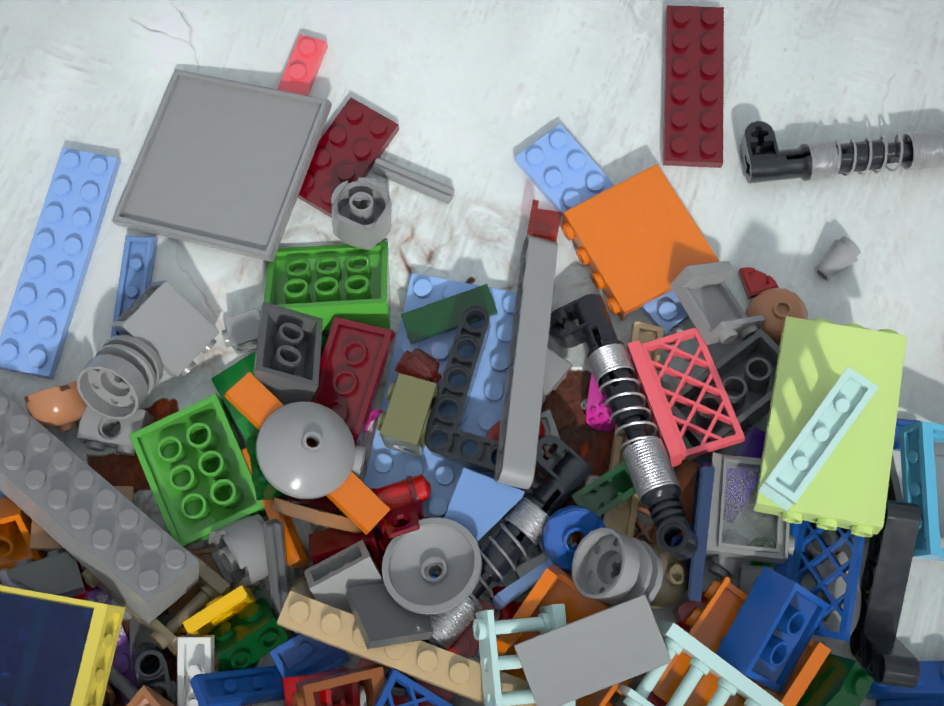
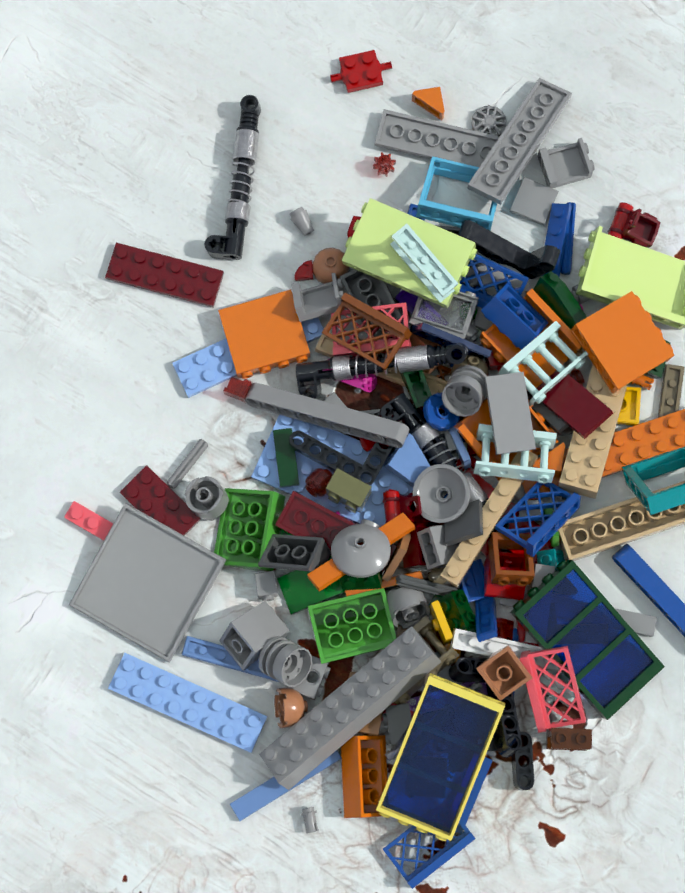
camera: 80 degrees left, 5 degrees up
none -> dark orange fence [322,293,412,370]

